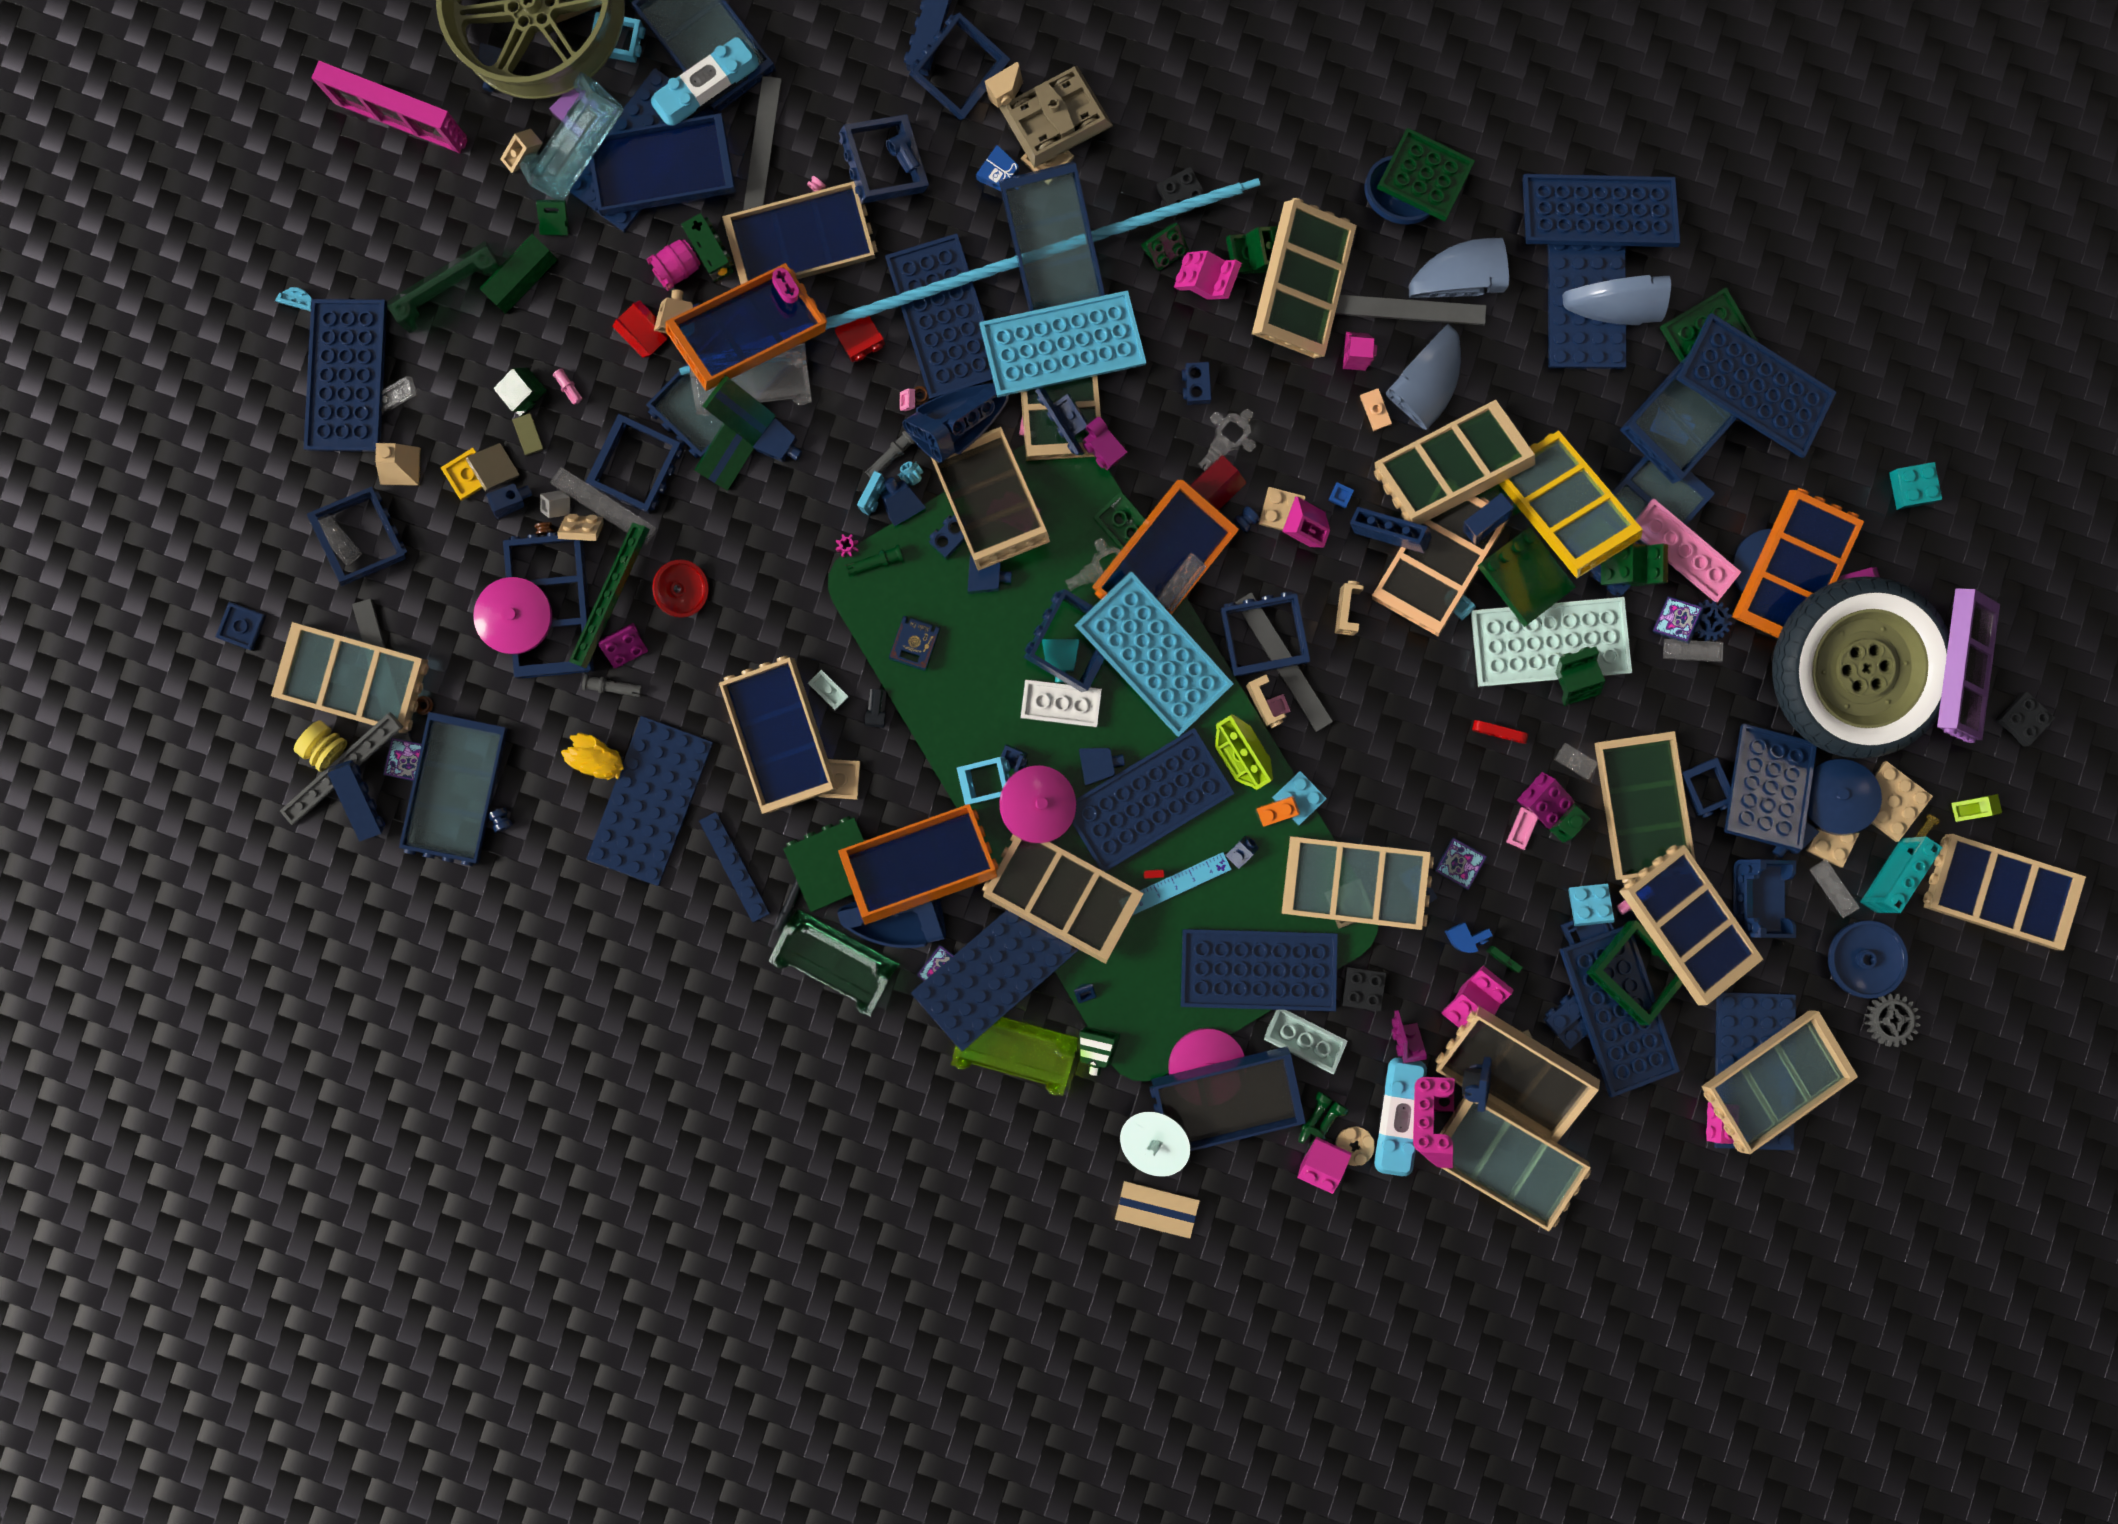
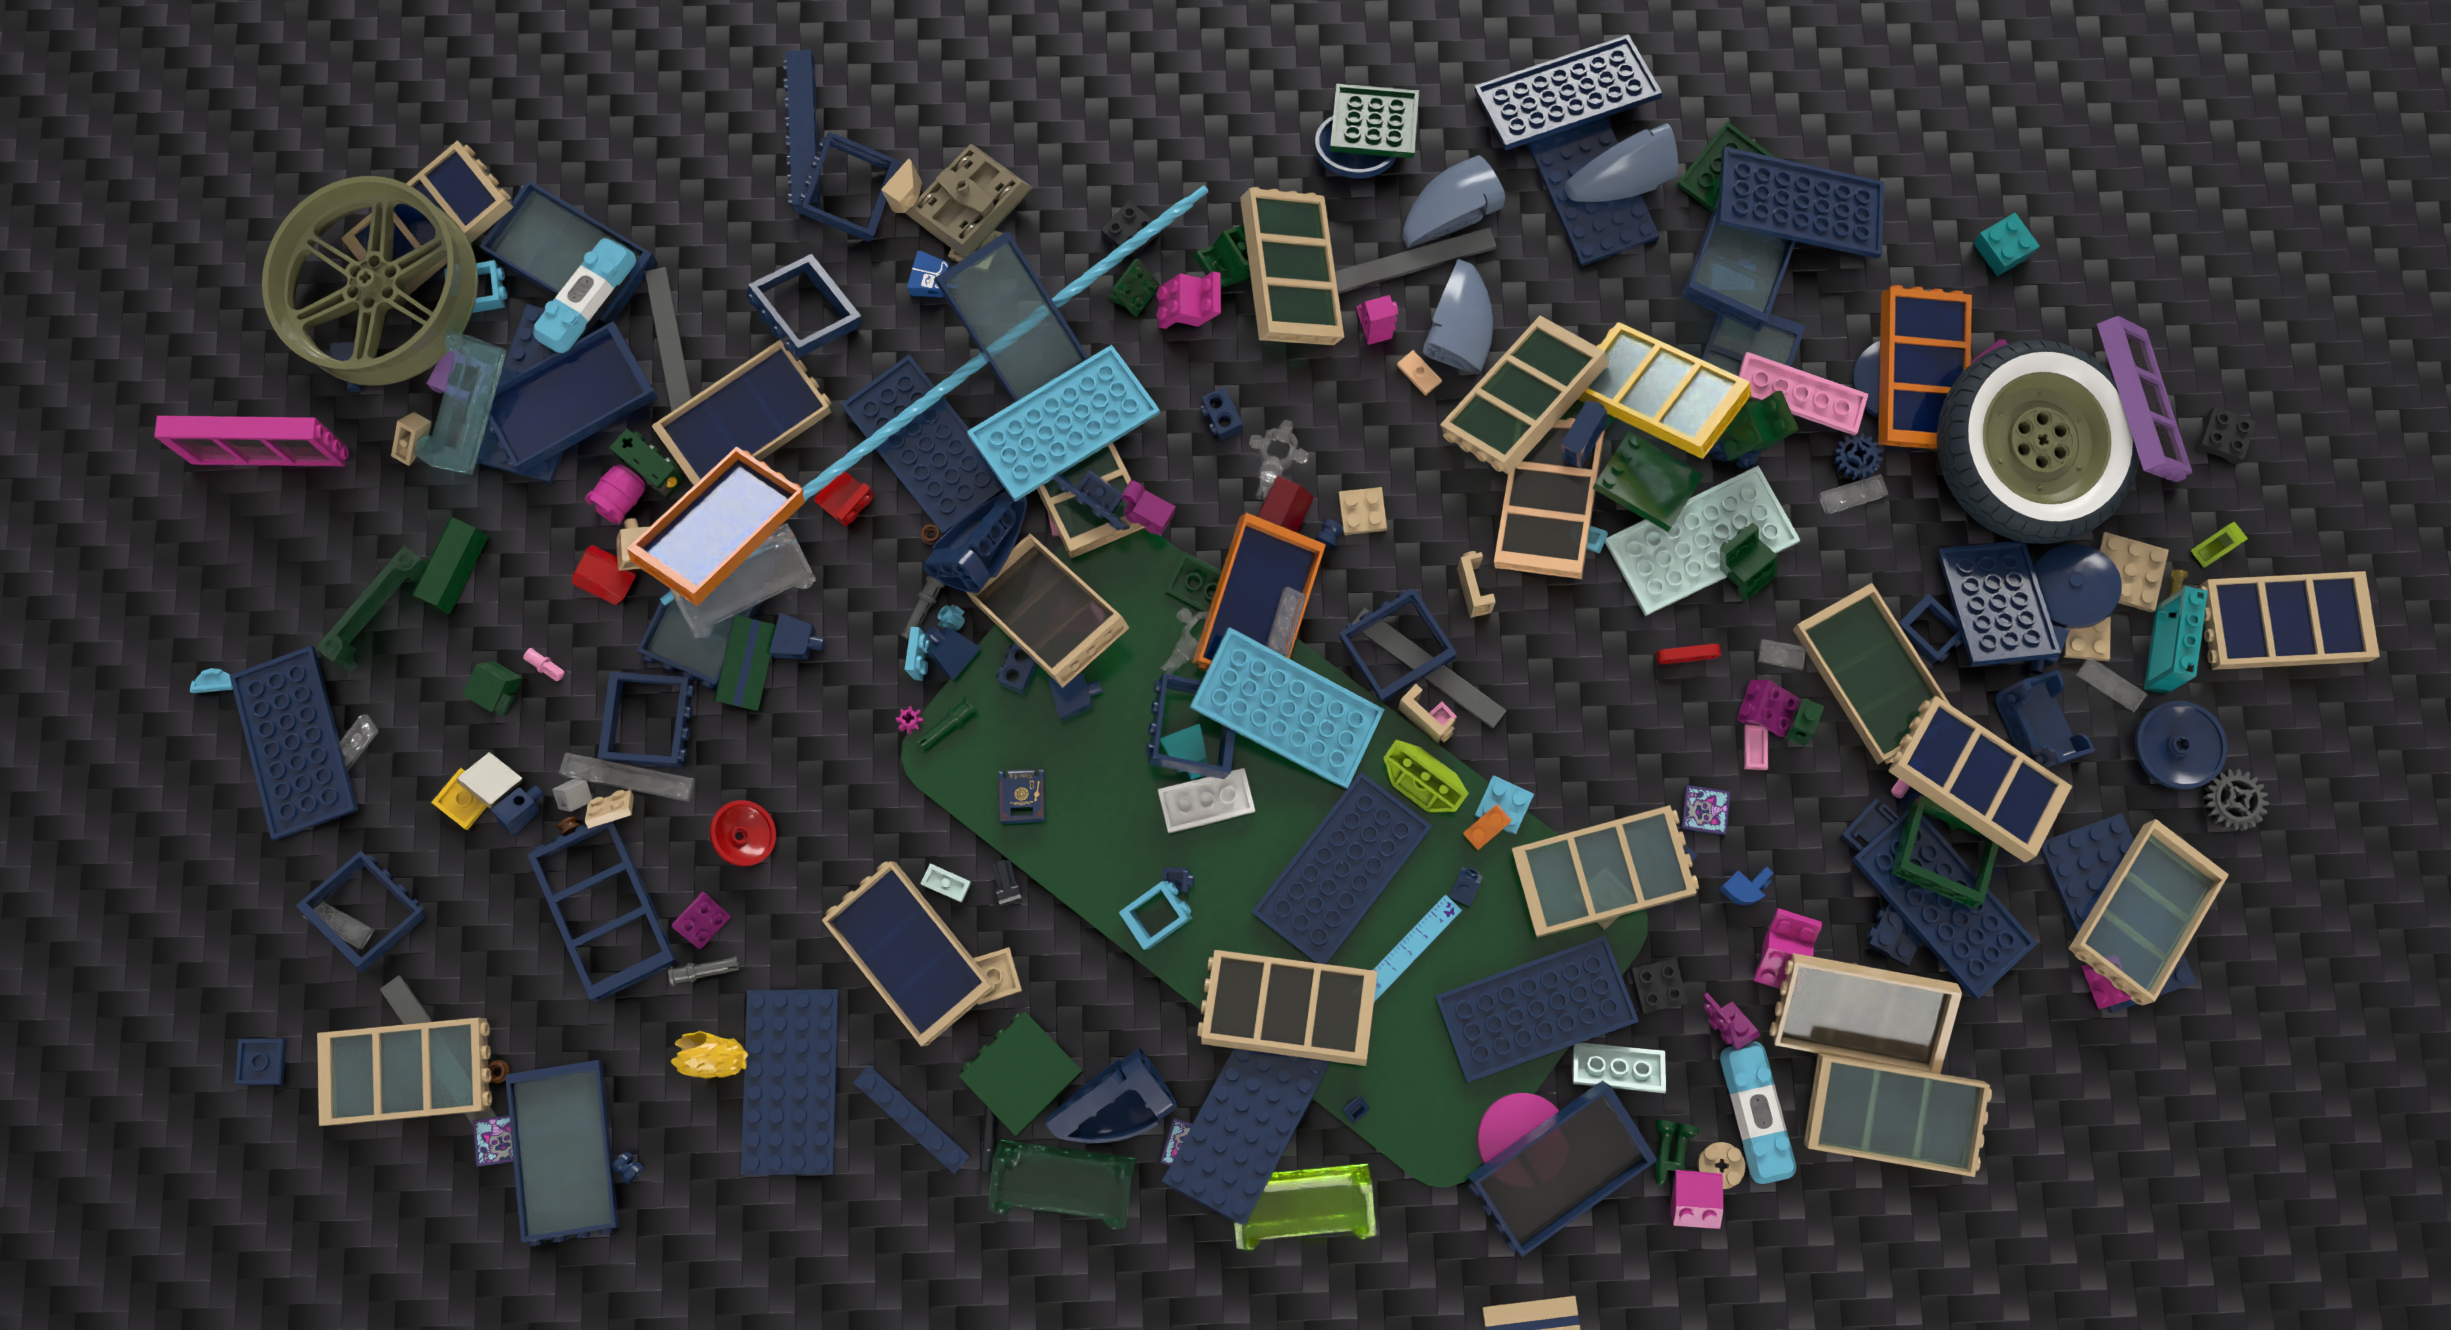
camera: 20 degrees left, 10 degrees down
dark grey tile [280,712,404,825] -> none
light yellow wheel [294,720,347,772] -> none
dark blue brick [327,759,385,842] -> none
tan slope [375,443,421,486] -> none
dark pink dish [474,577,552,654] -> none
olive tile [512,413,544,456] -> none
dark green piece [536,200,569,235] -> none
dark green plate [569,522,650,669] -> none
dark green tile [702,375,776,446] -> none
dark pink beam [772,268,799,303] -> none
bright pink bush [807,176,826,191] -> none
clear blue window [838,804,999,925] -> none
dark blue piece [886,132,921,173] -> none
bright pink tile [900,388,915,411] -> none
dark pink dish [1000,766,1076,843] -> none
dark blue torso [1079,748,1125,786] -> none
dark green torso [1079,1027,1120,1076] -> none
light aqua piece [1120,1112,1190,1176] -> none
red tile [1144,870,1164,879] -> none
dark pink slope [1282,496,1330,548] -> none
blue plate [1328,482,1354,508] -> none
dark blue brick [1350,507,1432,553] -> none
dark pink windscreen [1413,1077,1455,1168] -> none
dark blue piece [1462,1056,1492,1112] -> none
dark green piece [1486,946,1523,973] -> none
medium azure plate [1568,884,1614,926] -> none
tile [1653,596,1705,644] -> none

